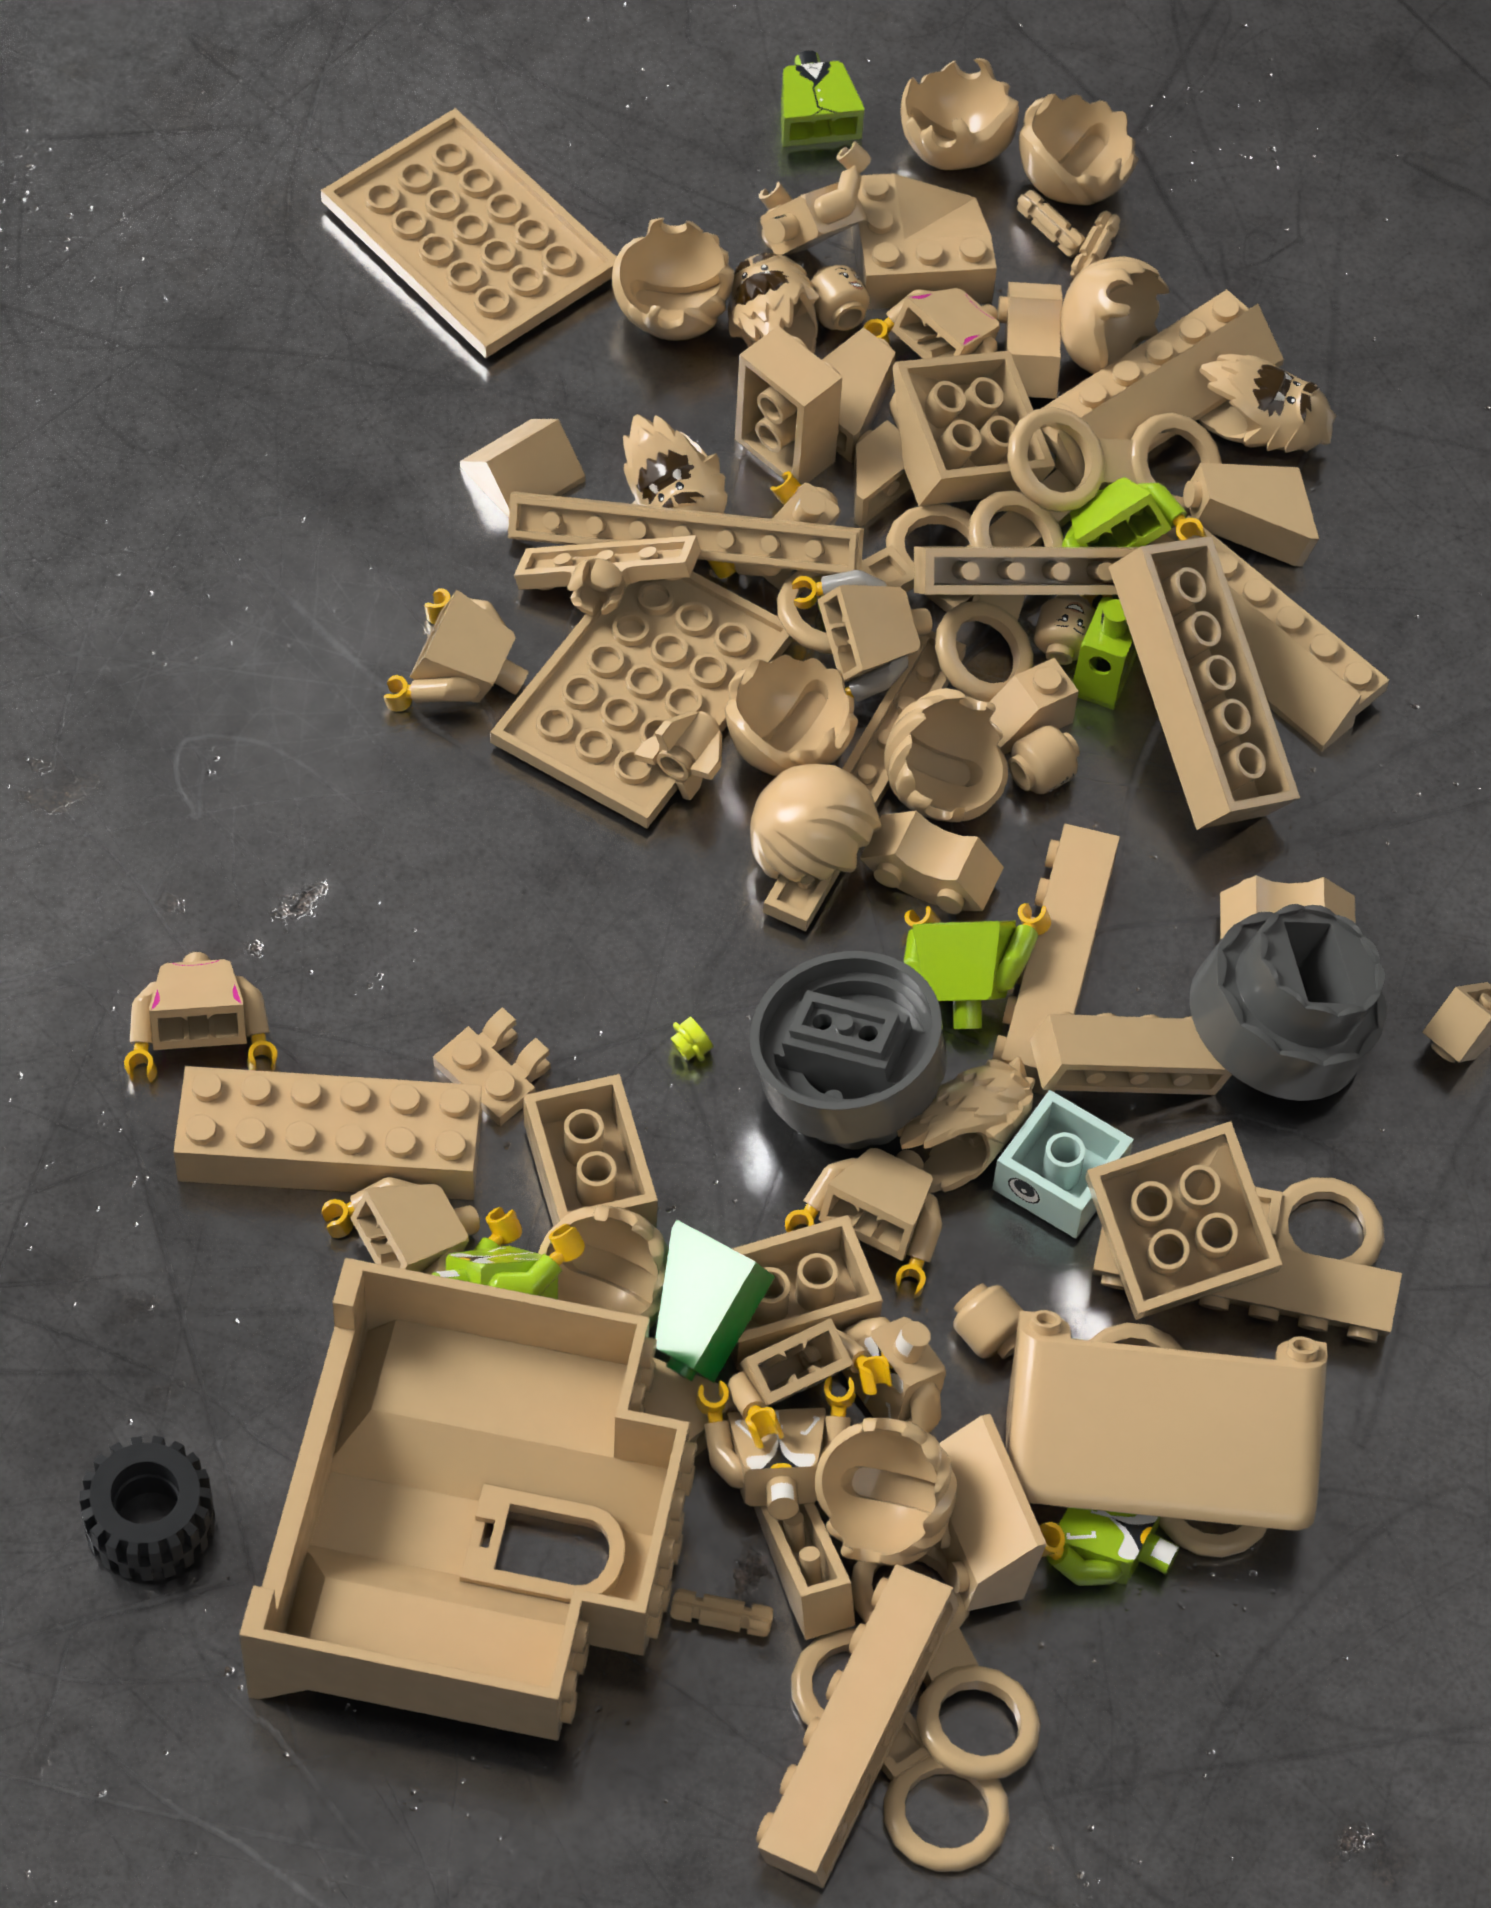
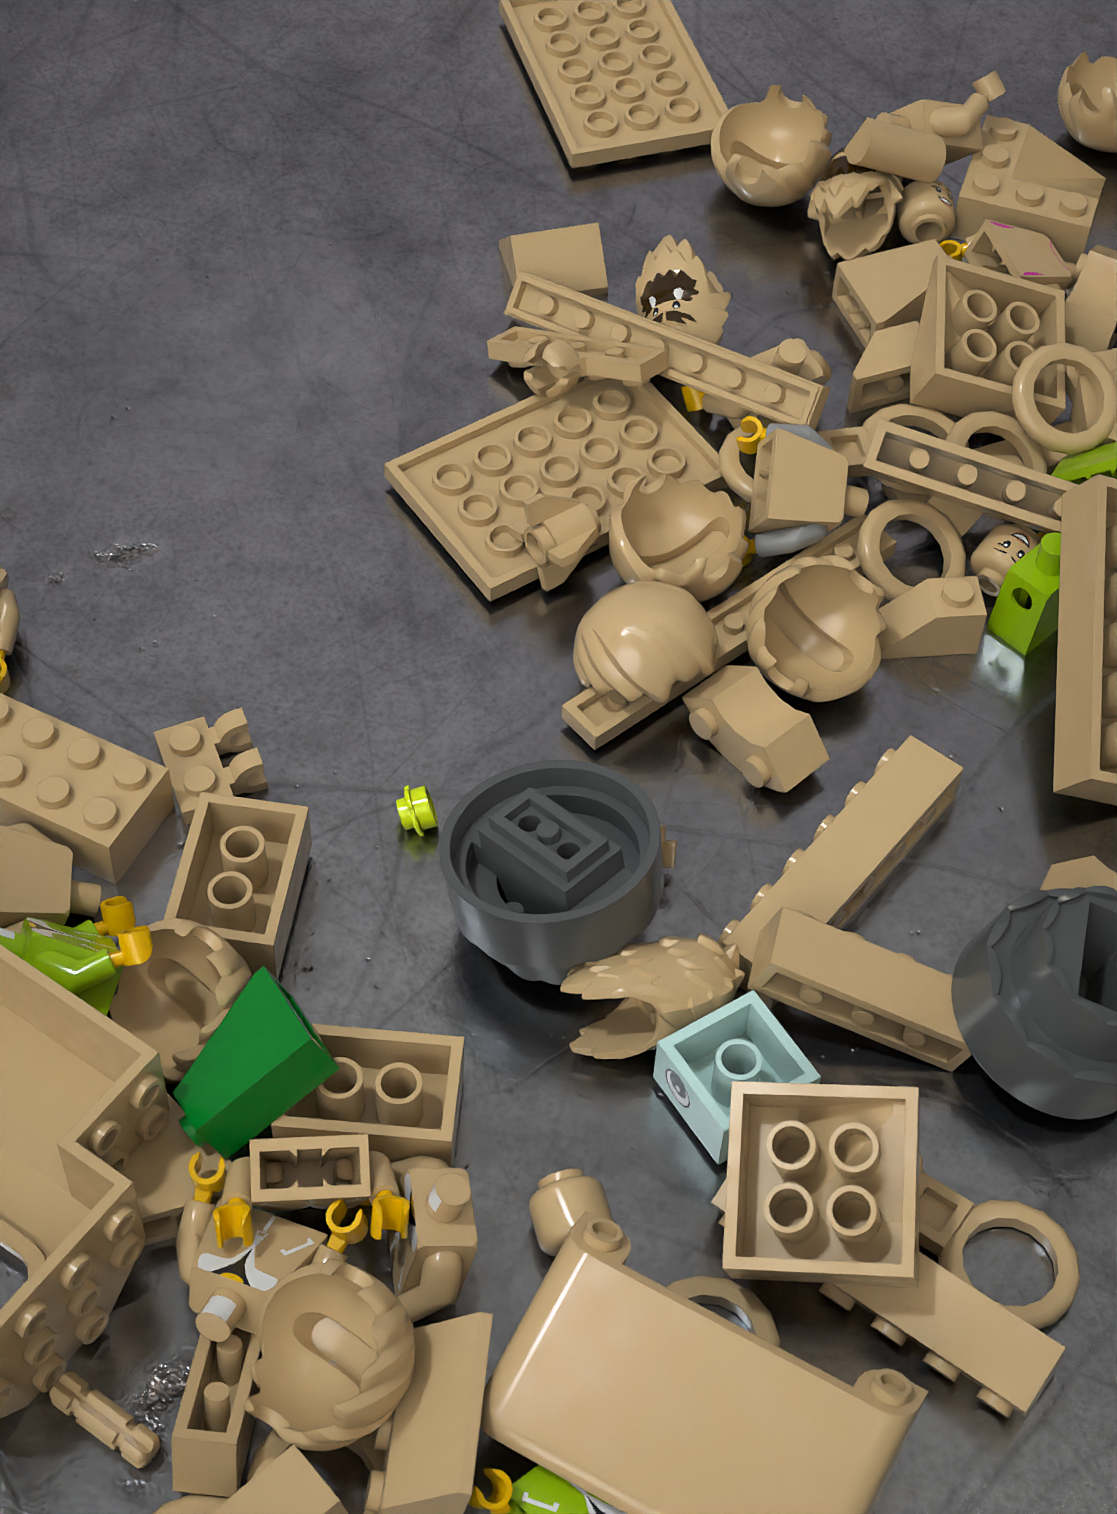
camera: 25 degrees right, 5 degrees down
tan torso [383,589,529,712] -> none
tan brick [735,326,843,485] -> none
lime torso [781,50,864,147] -> none
tan torso [785,1148,942,1299] -> none
lime torso [904,903,1051,1029] -> none
tan head [1008,726,1080,795] -> none
none -> tan brick [844,117,946,183]

